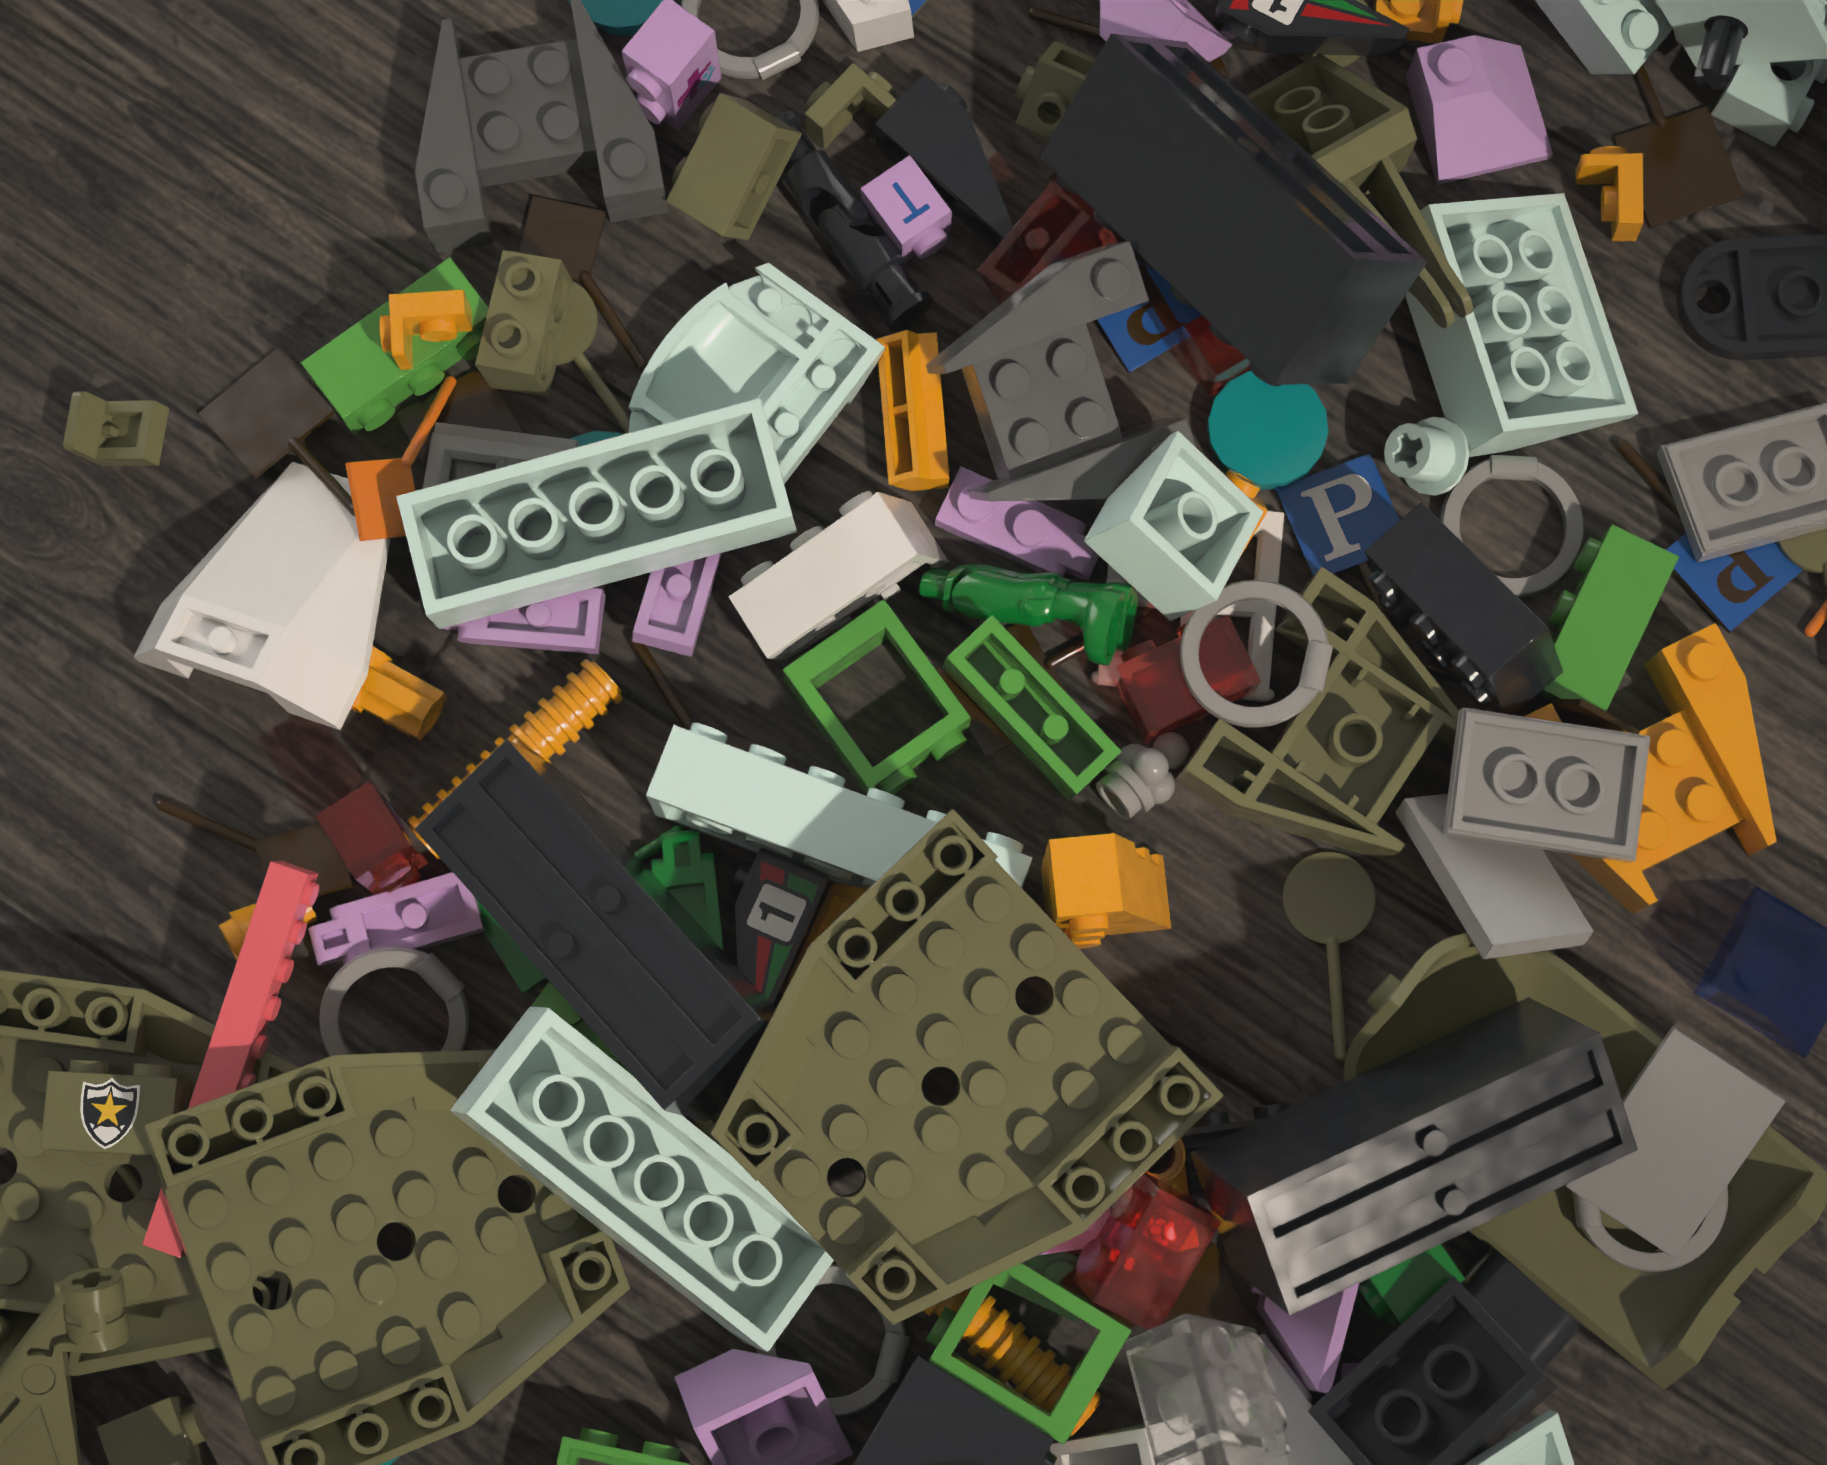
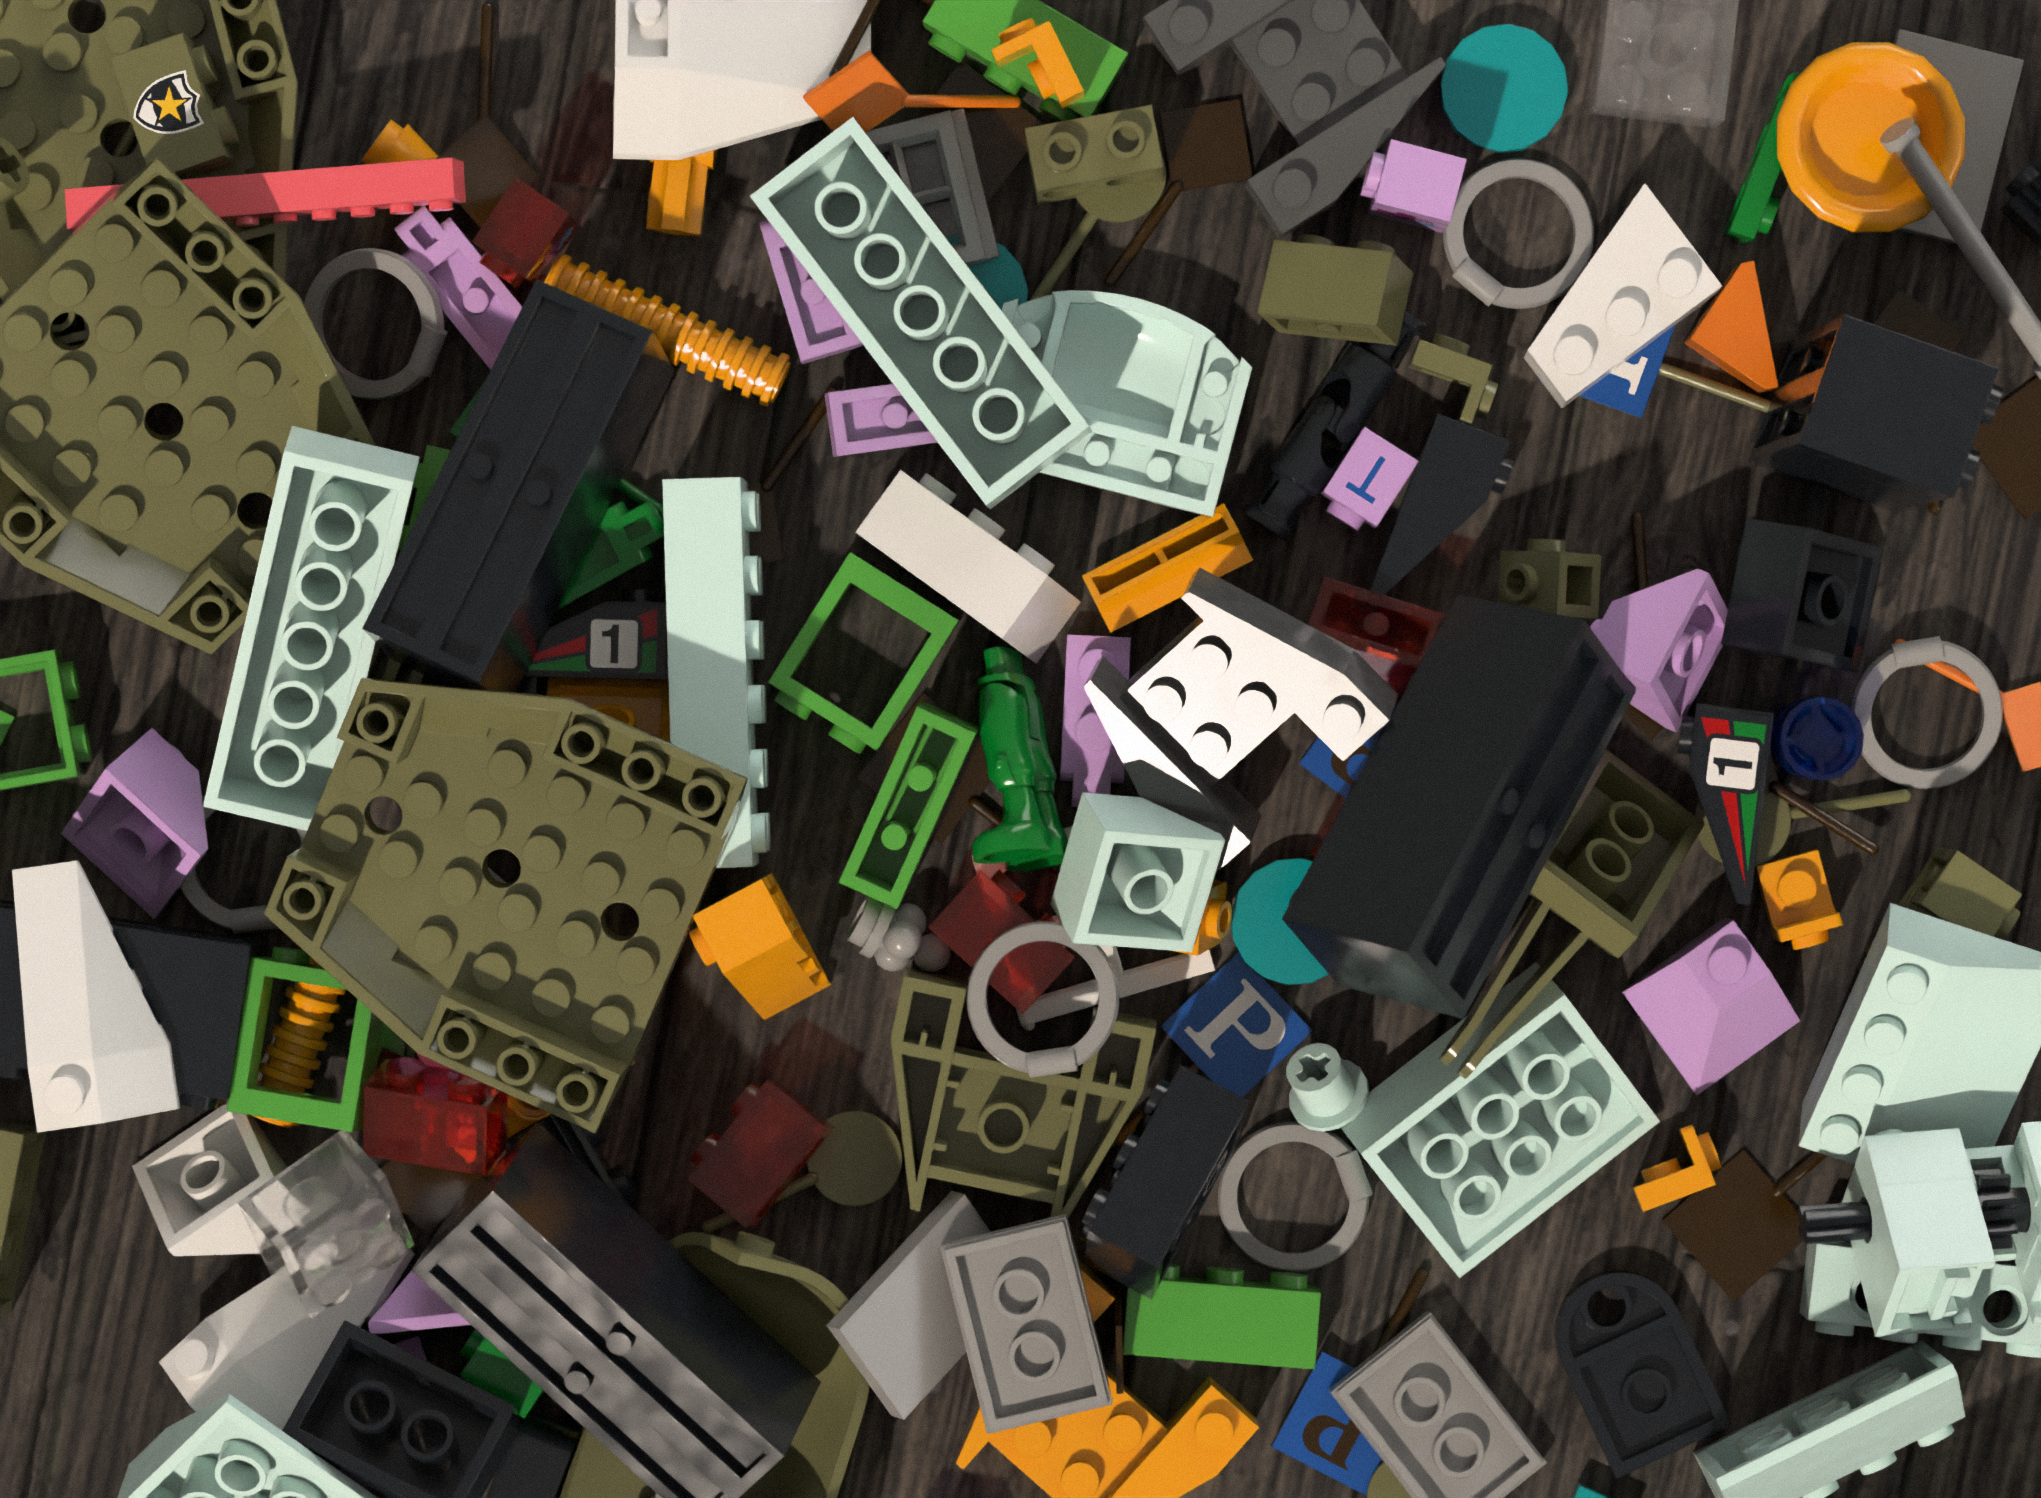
camera: 65 degrees right, 10 degrees up
none -> clear red brick [687,1079,835,1228]

